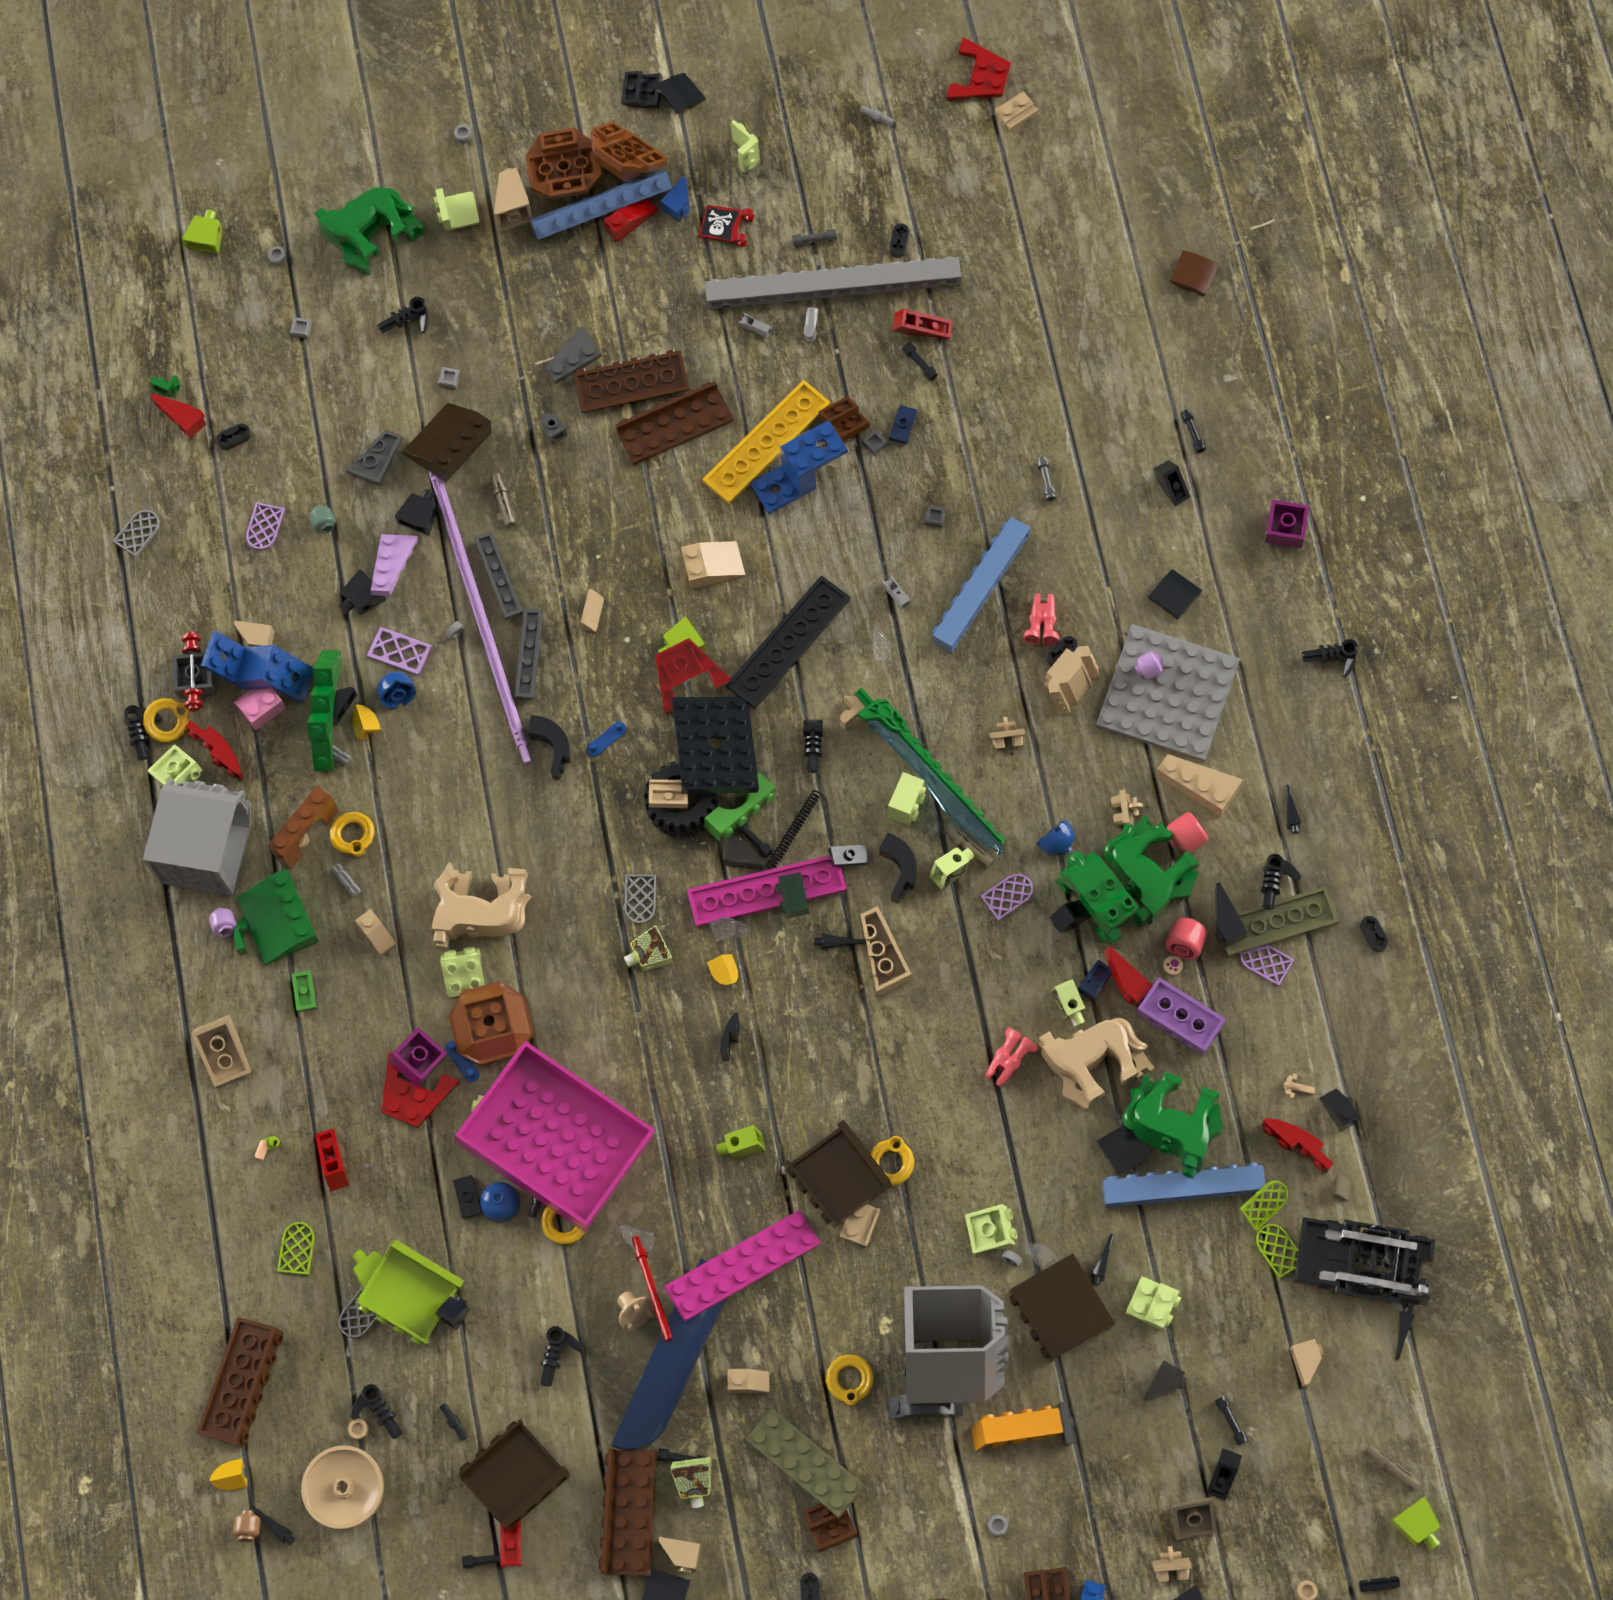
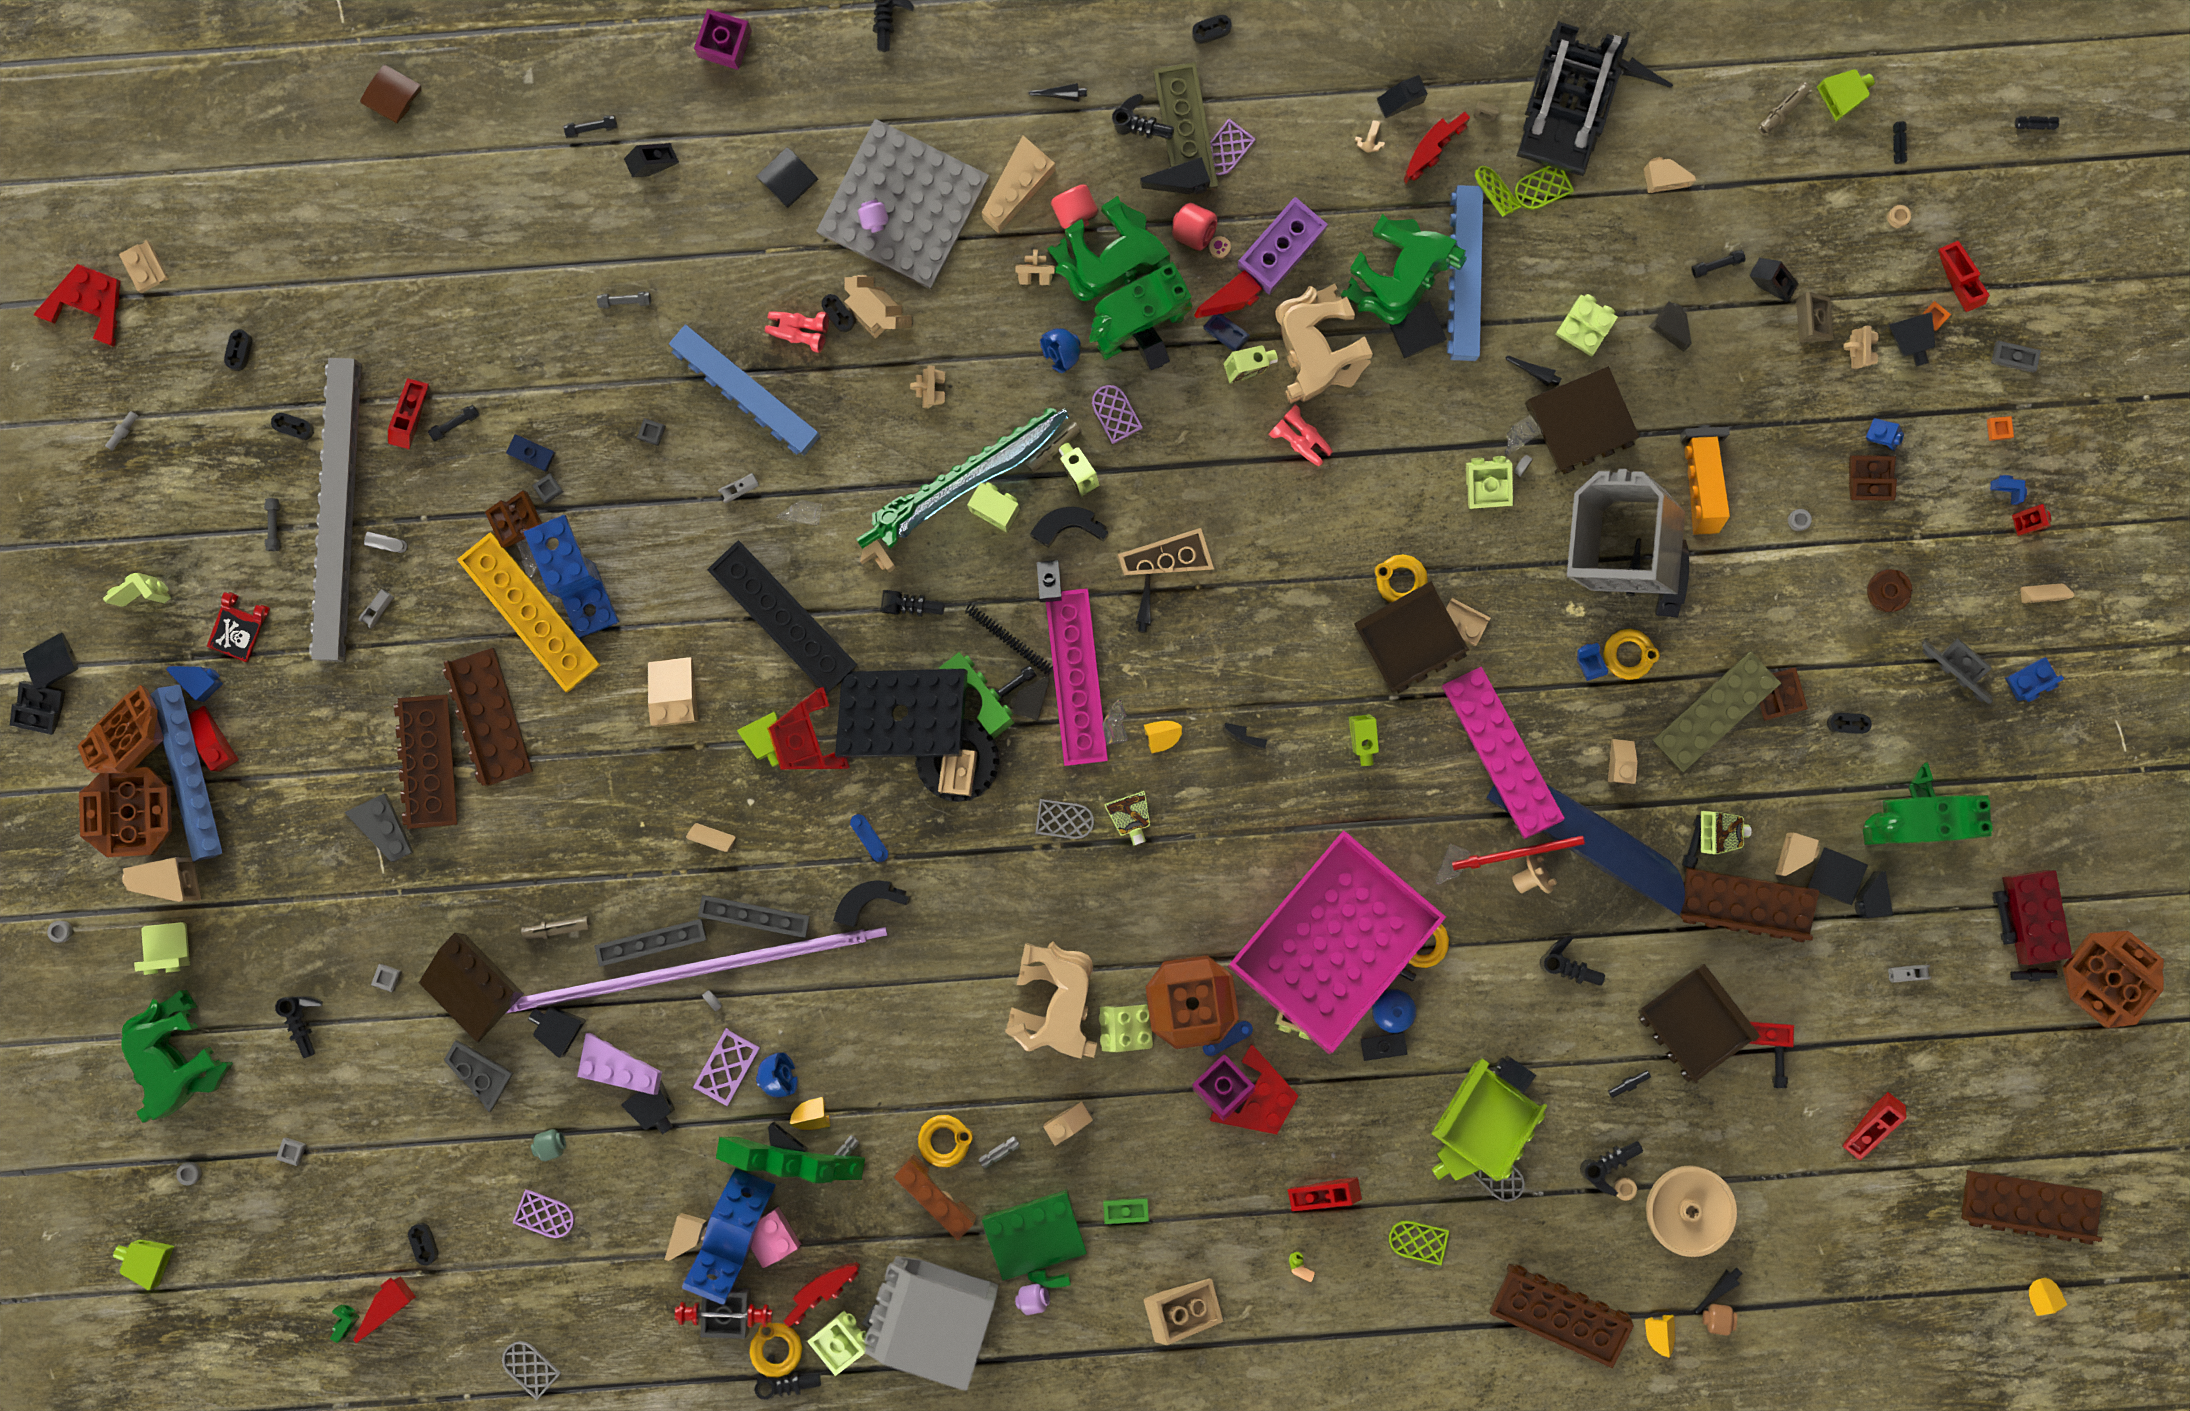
camera: 85 degrees left, 15 degrees up
dark grey brick [539,413,568,445] -> none
clear green brick [775,872,809,919] -> none
none -> black beam [224,329,252,371]
none -> blue bracket [1577,643,1608,681]

